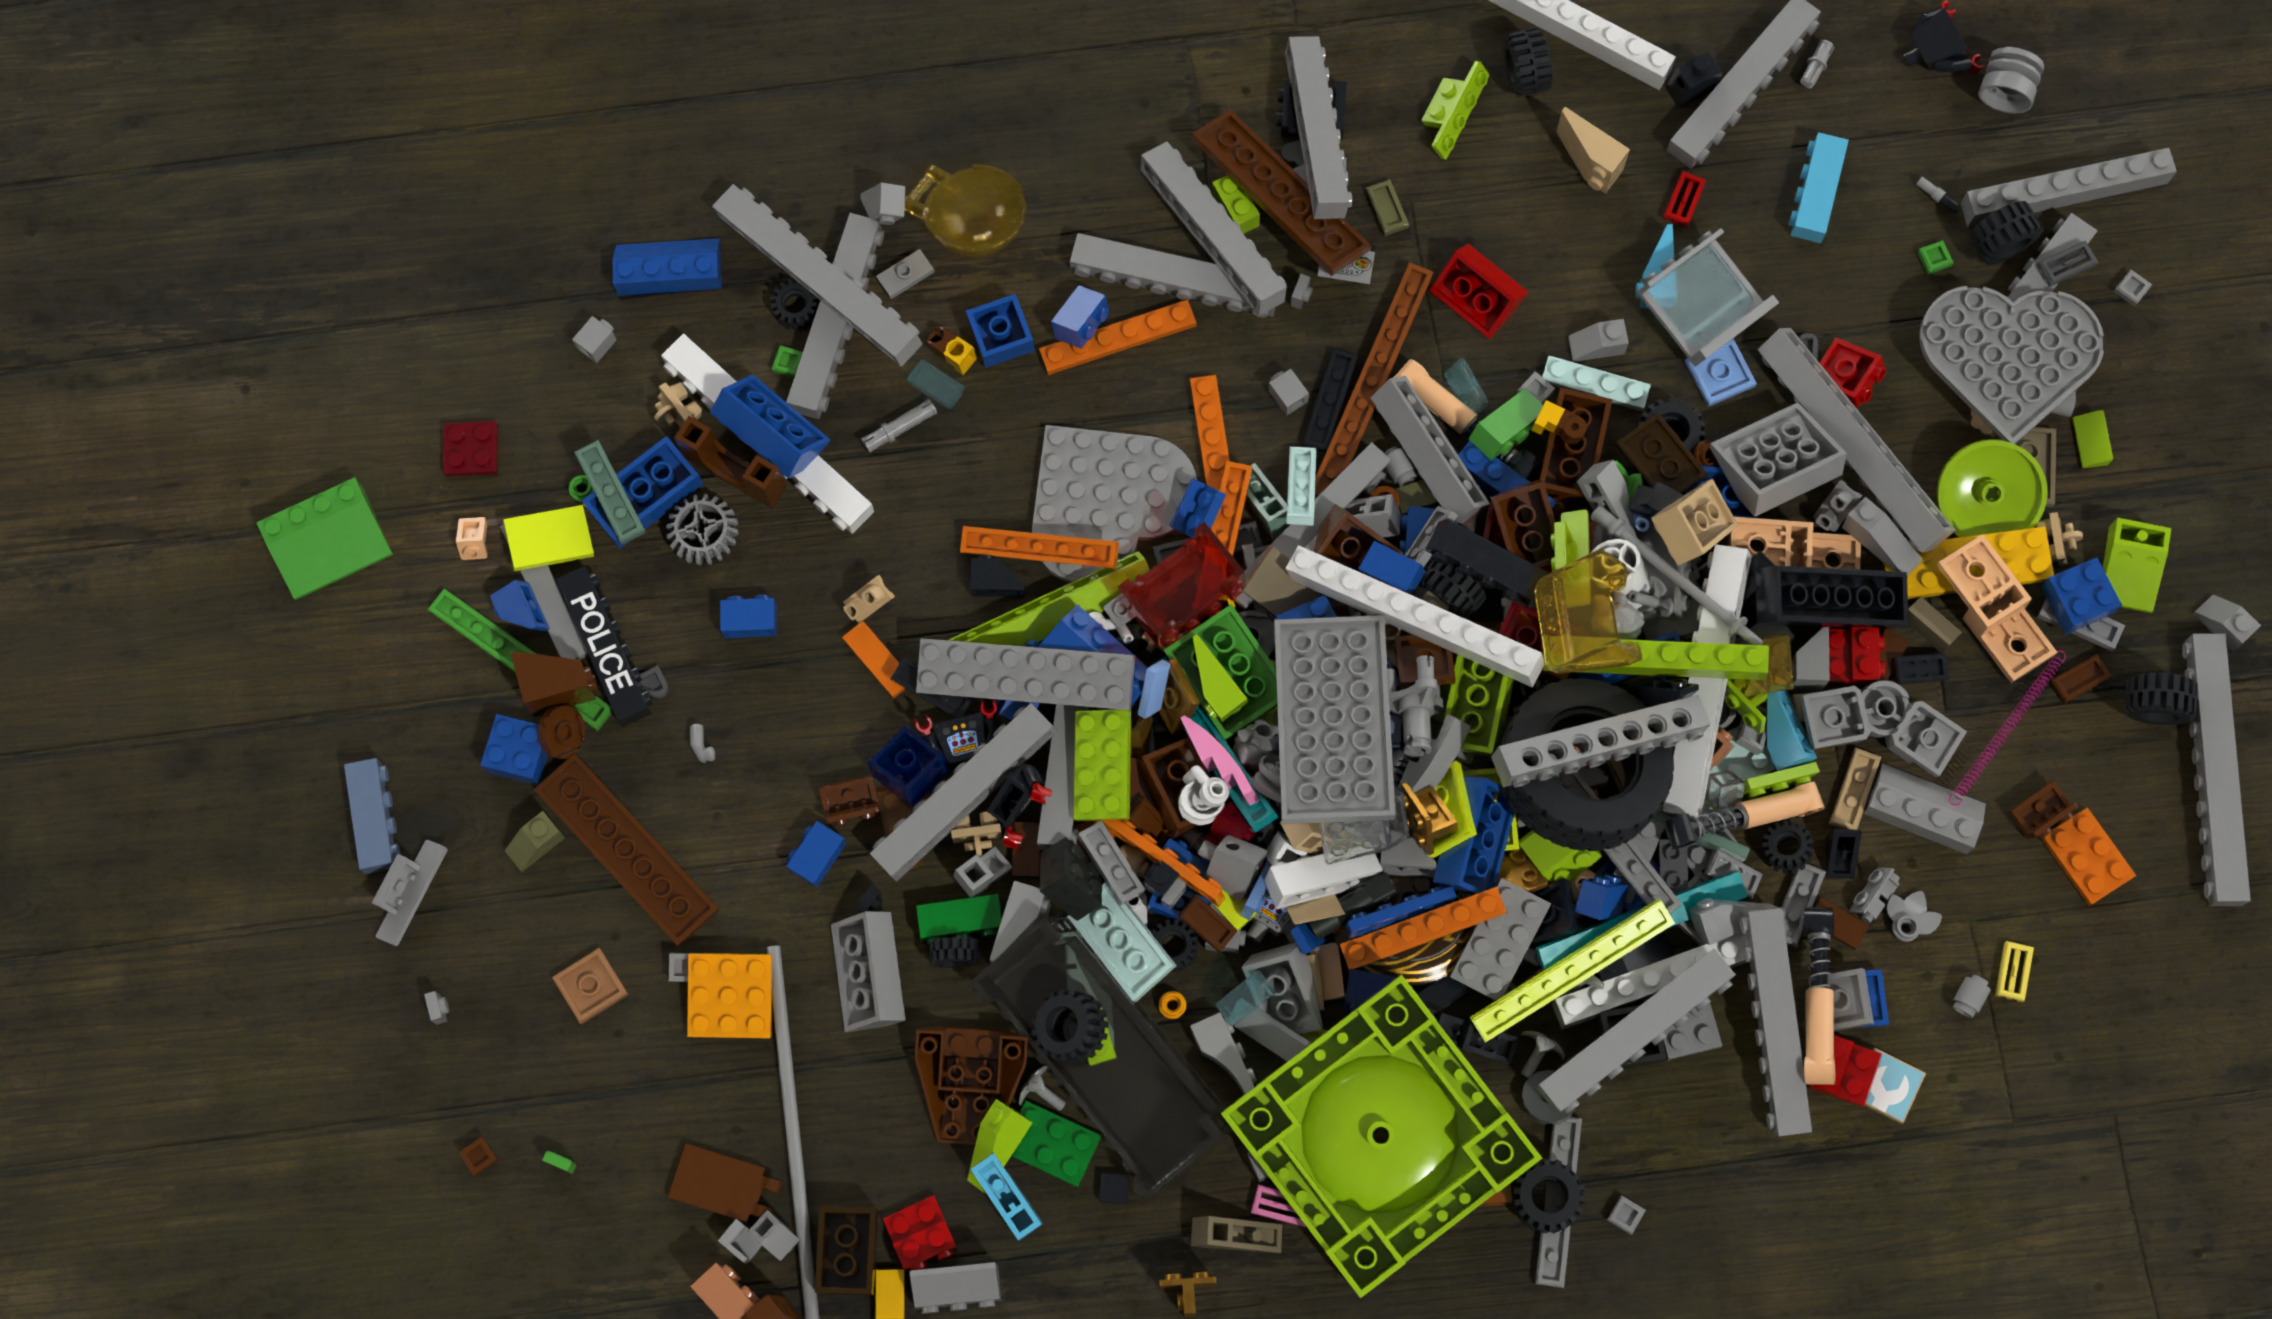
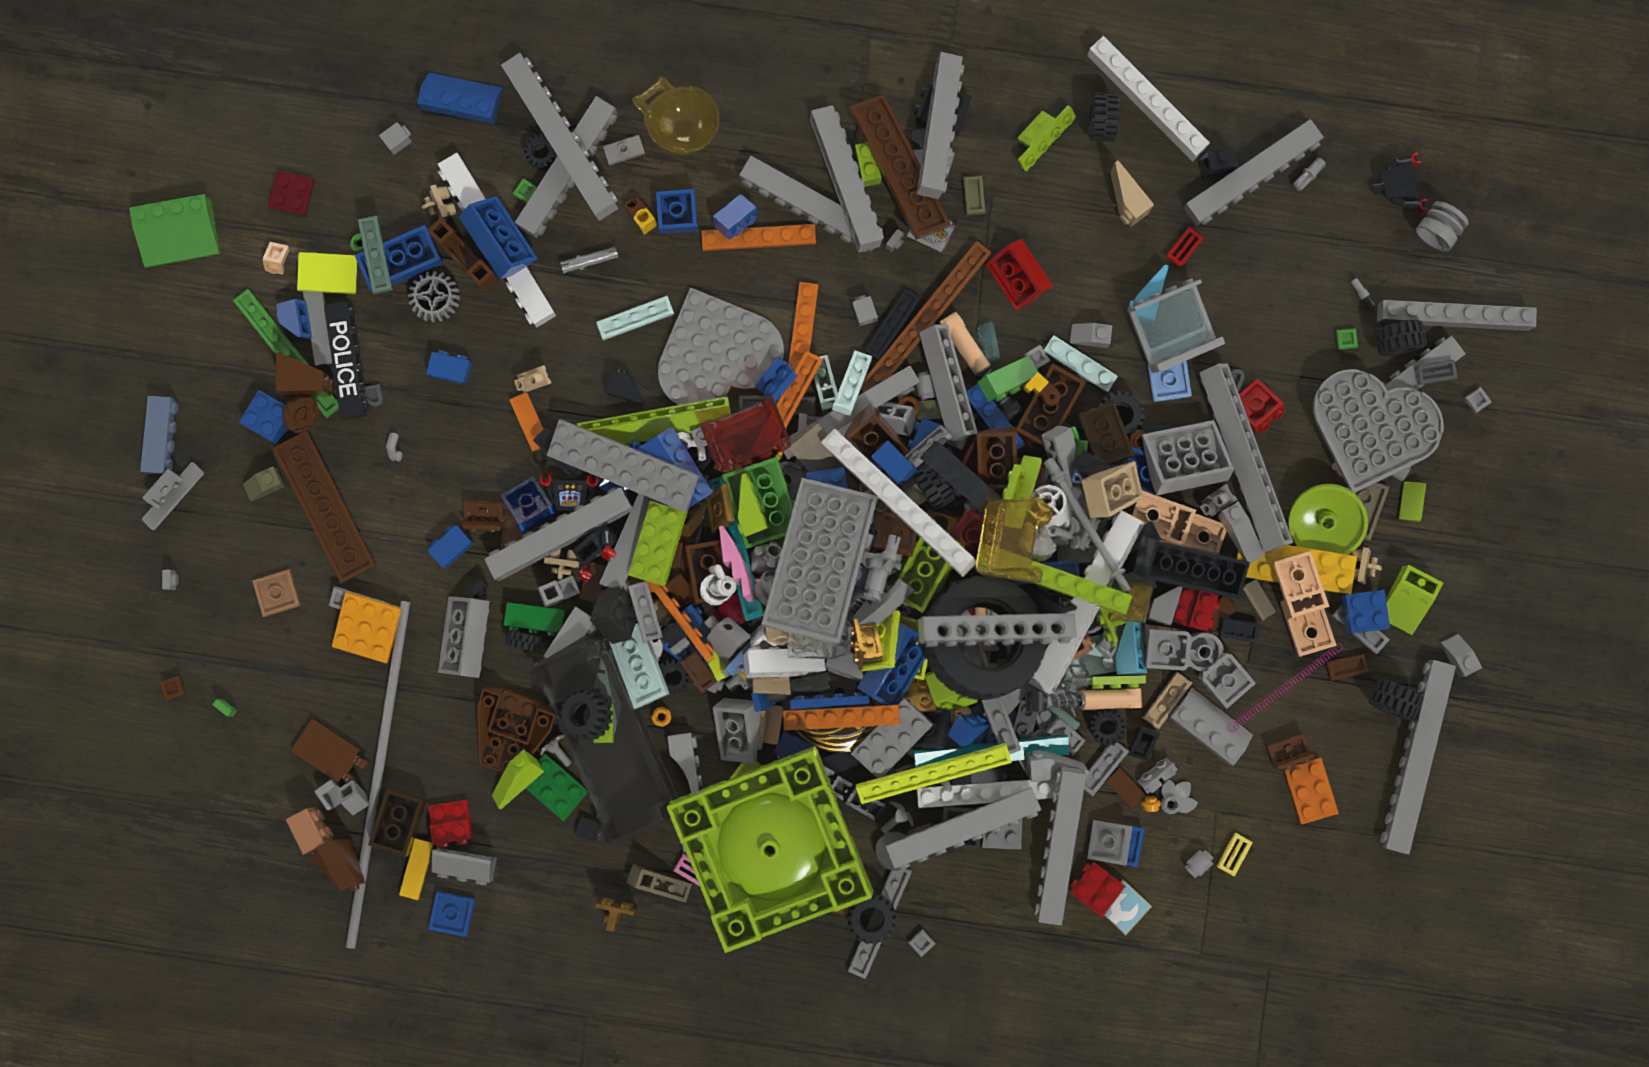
camera: 15 degrees right, 10 degrees up
light grey slope [860,182,905,225] -> none
clear light blue tile [907,359,965,410] -> none
orange plate [960,526,1119,569] -> none
medium azure slope [971,1153,1043,1240] -> none
light blue tile [1138,660,1170,719] -> none
clear light blue tile [1215,970,1276,1027] -> none
light grey tile [1229,998,1311,1061] -> none
medium azure brick [1788,132,1849,243] -> none
light nougat piece [1804,907,1835,1085] -> none
none -> light aqua tile [596,296,674,341]
none -> light orange plate [1141,796,1161,812]

